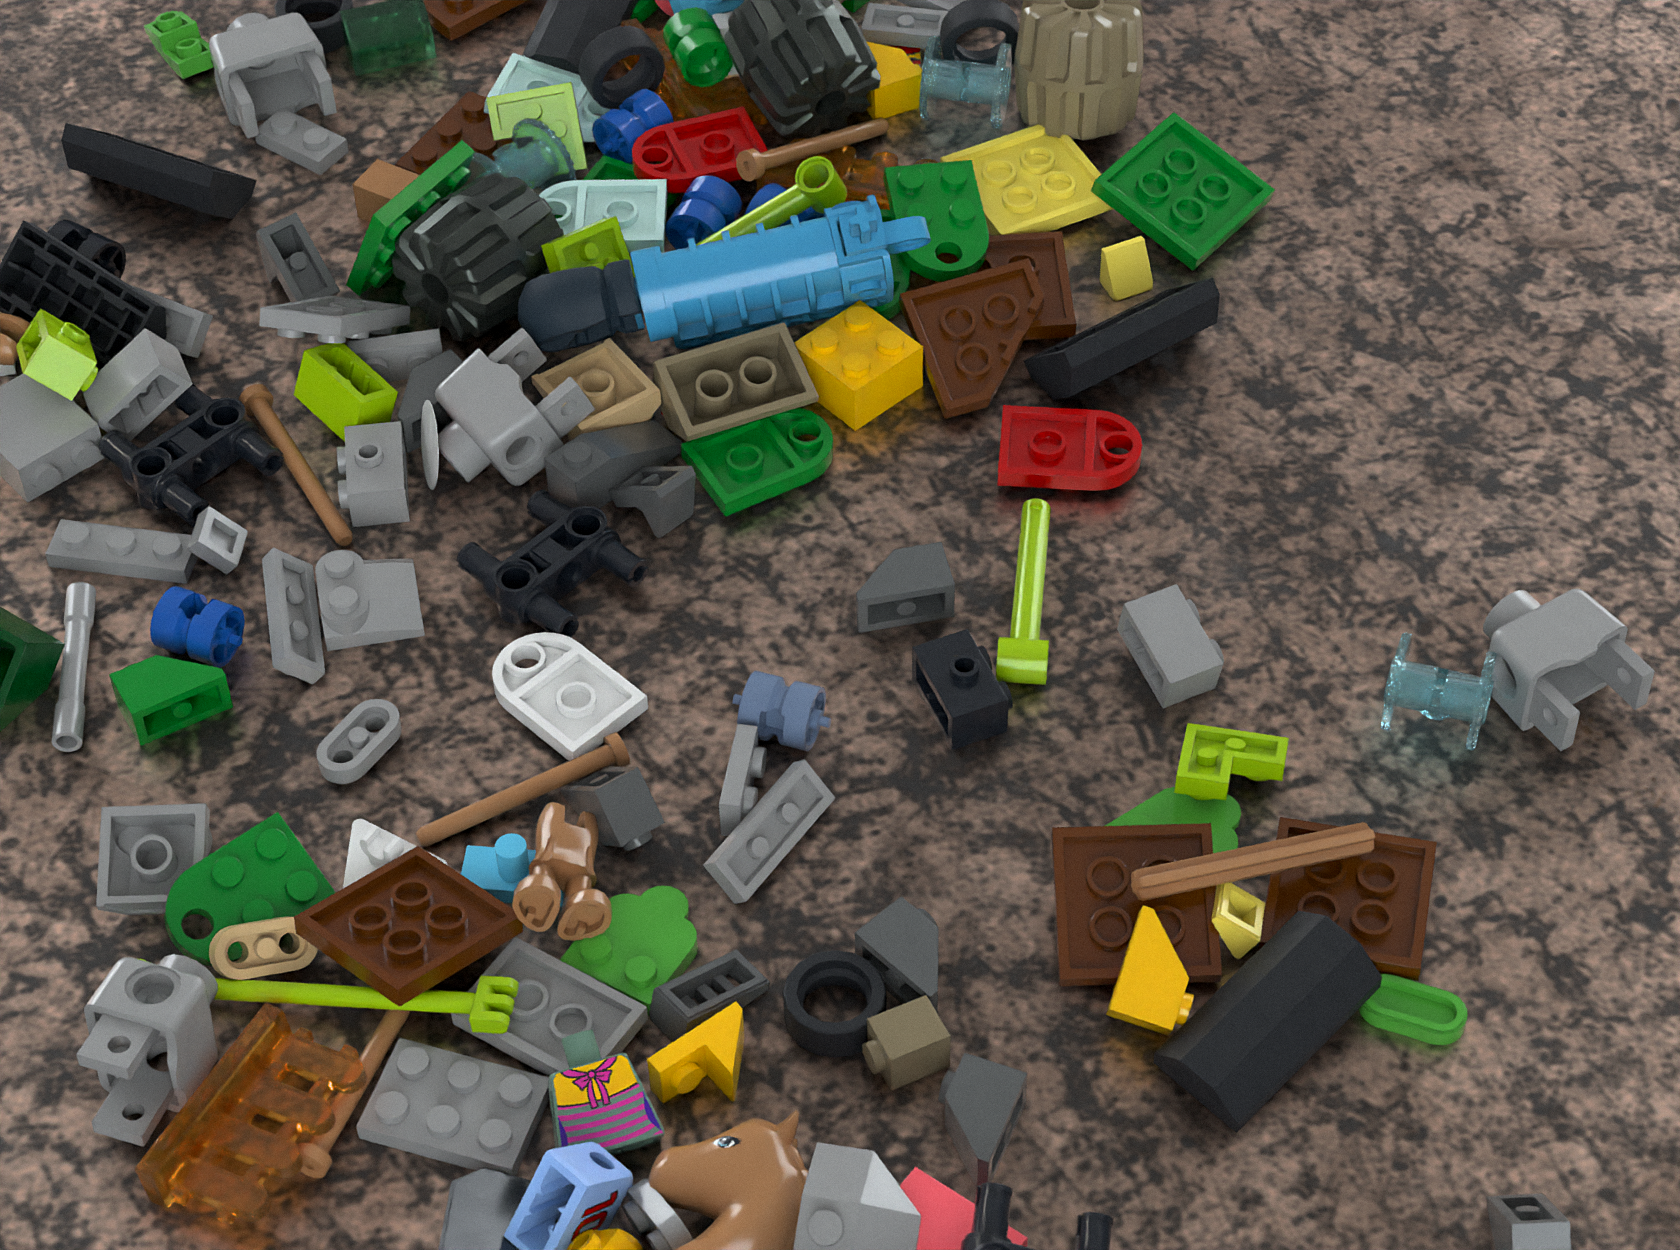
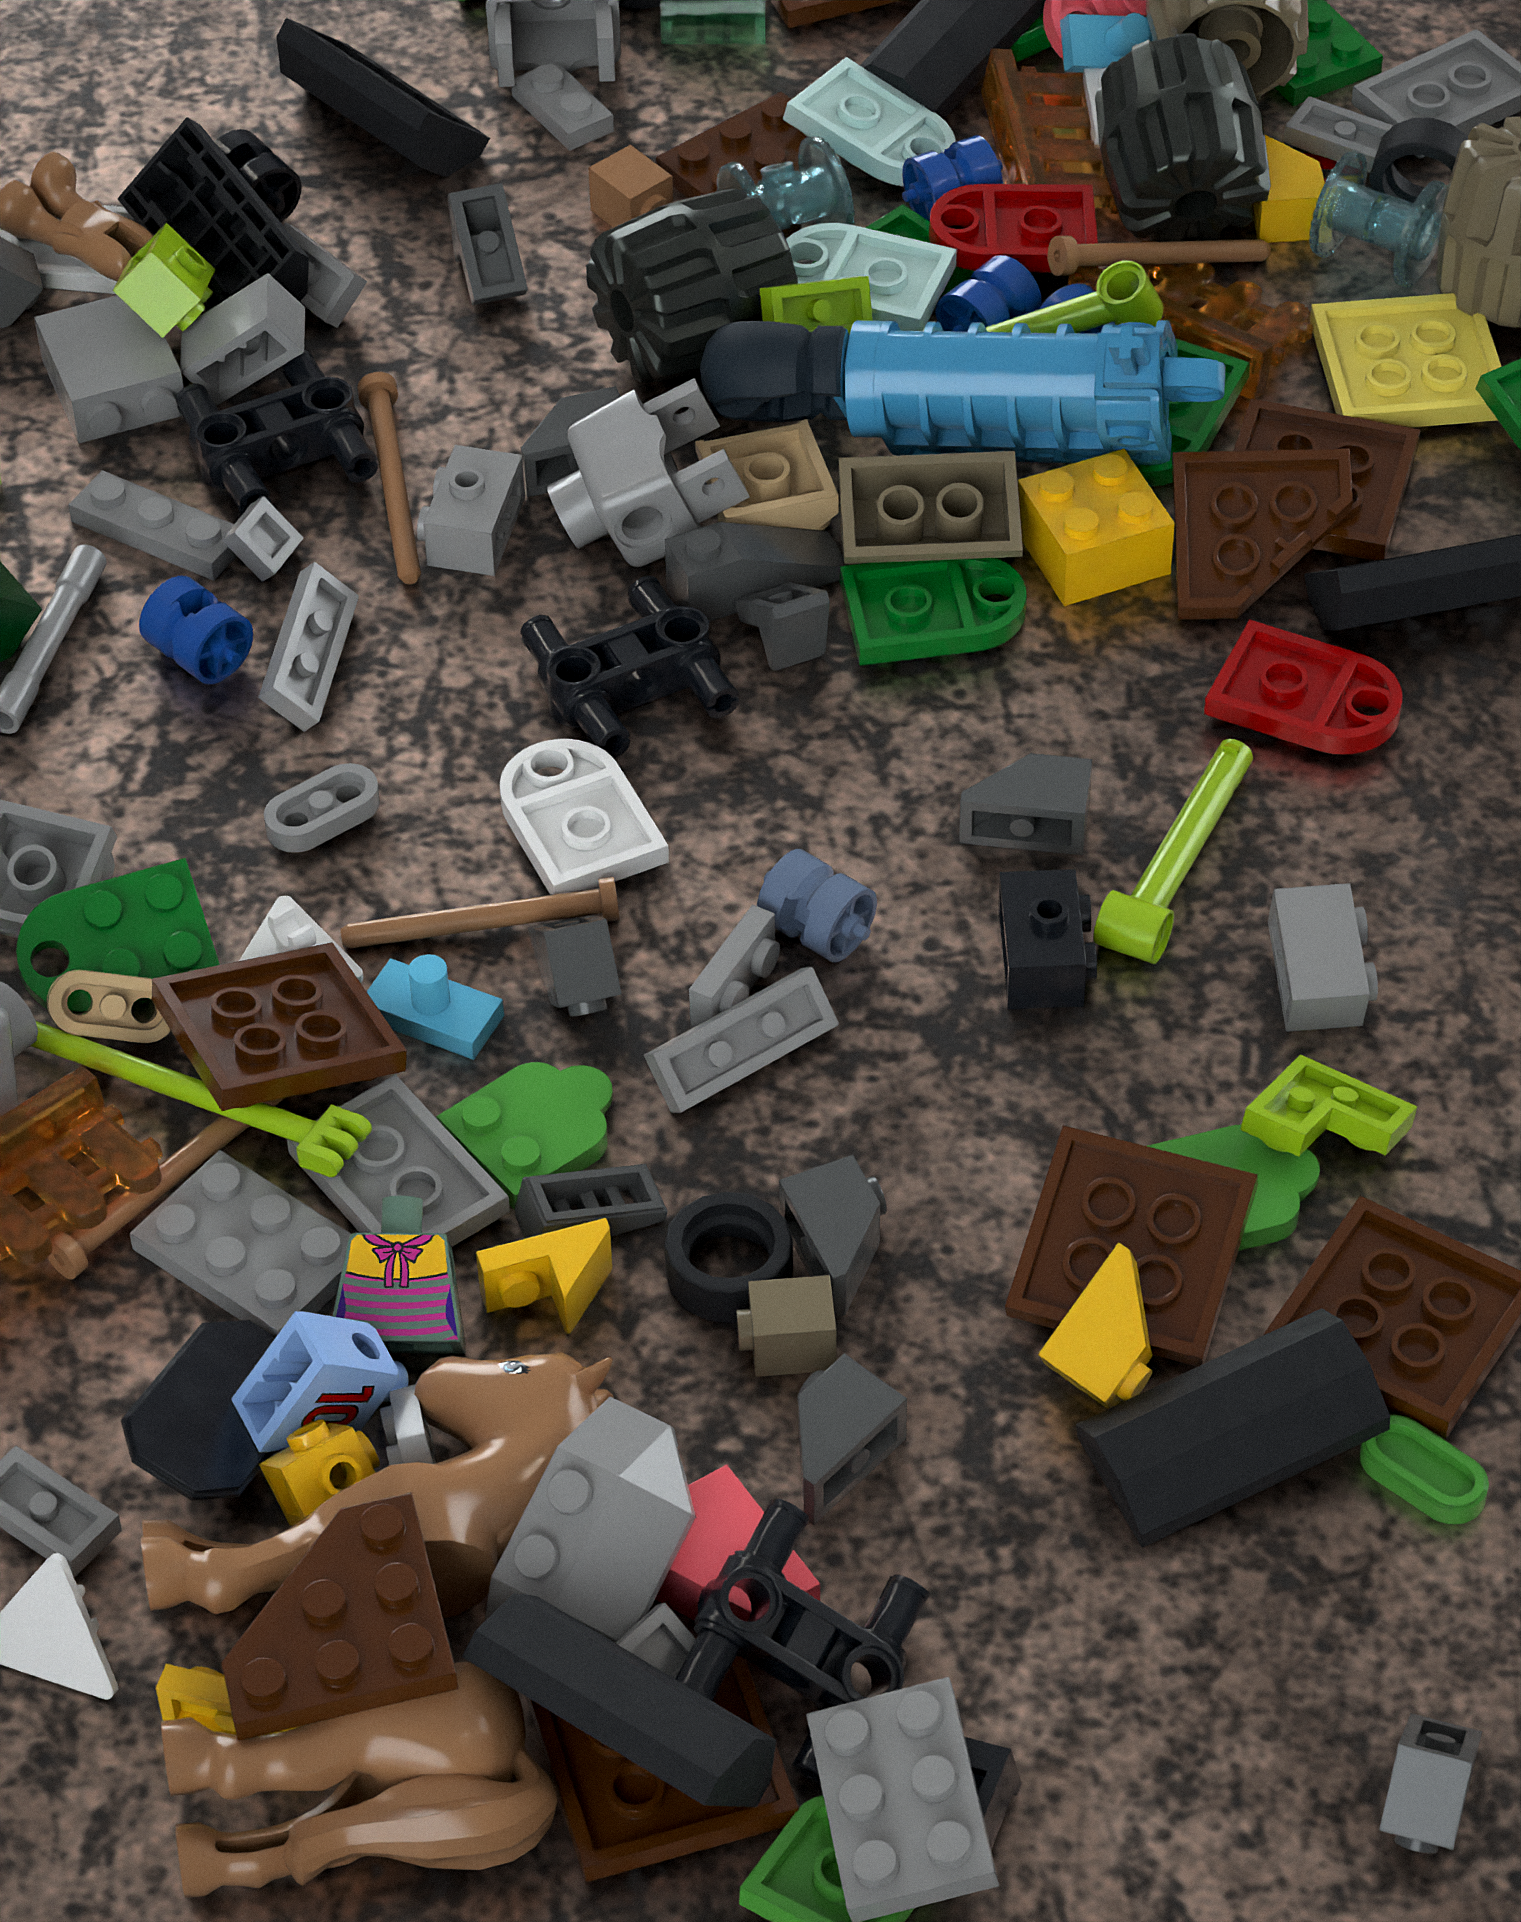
camera: 20 degrees right, 0 degrees up
green slope [109,655,233,746] -> none
light grey plate [259,296,410,343] -> none
lime brick [293,343,398,442] -> none
light grey slope [315,550,425,651] -> none
green plate [346,140,475,296] -> none
light grey plate [347,328,442,382] -> none
white sticker [421,400,439,490] -> none
lime plate [486,82,588,176] -> none
medium nougat piece [512,802,612,941] -> none
black tyre [578,26,665,109] -> none
green wheel [663,7,733,87] -> none
green plate [883,160,989,282] -> none
light yellow slope [1100,236,1153,301] -> none
medium nougat axle [1131,822,1375,901] -> none
light yellow slope [1211,882,1265,960] -> none

